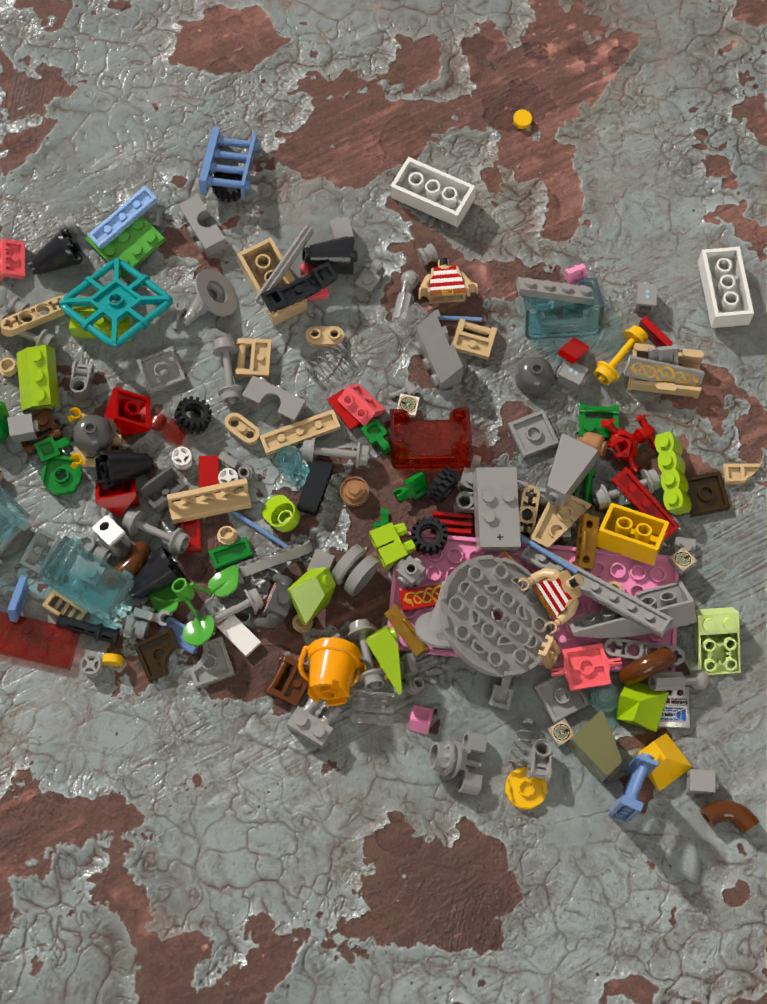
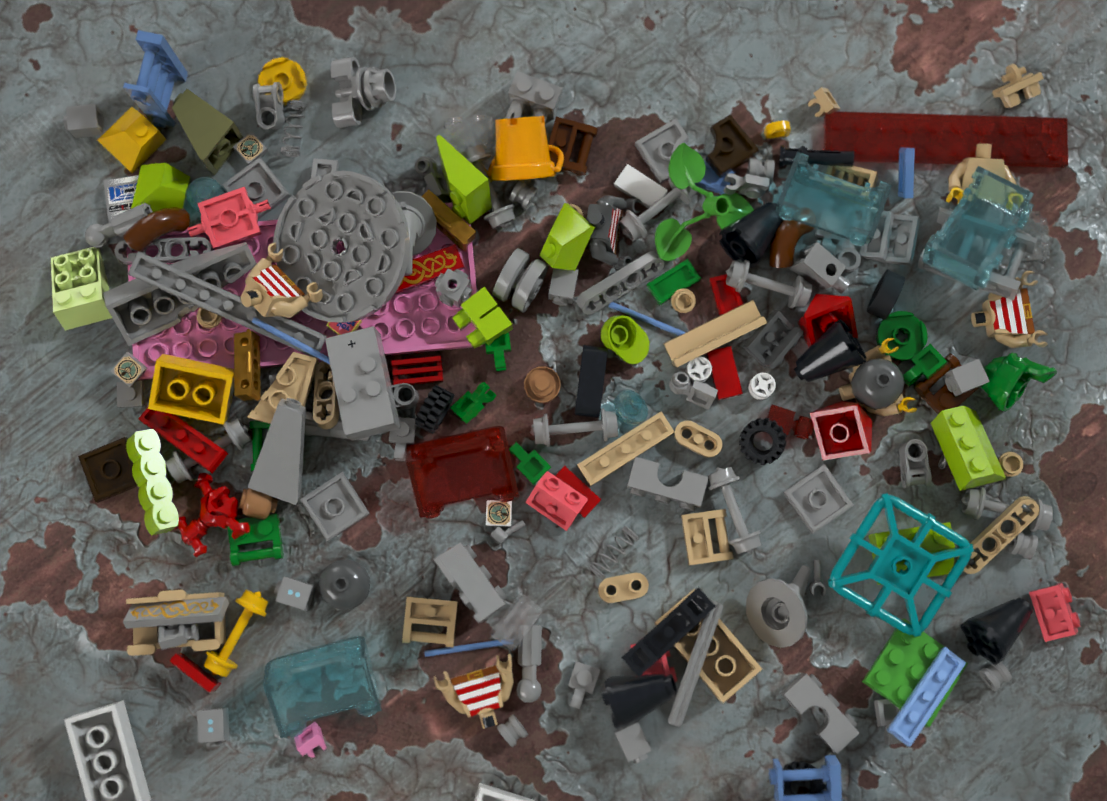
camera: 170 degrees right, 10 degrees up
light grey wheel [80,654,103,678] -> none
bright pink slope [408,705,434,734] -> none
black tyre [411,516,448,556] -> none
light grey plate [516,277,594,305] -> none
tan tile [538,635,561,669] -> none
red tile [558,337,590,364] -> none
reddish brown cylinder [700,800,760,834] -> none
tan tile [723,463,761,485] -> none
none -> tan tile [808,87,841,118]
none -> black tyre [867,269,905,320]

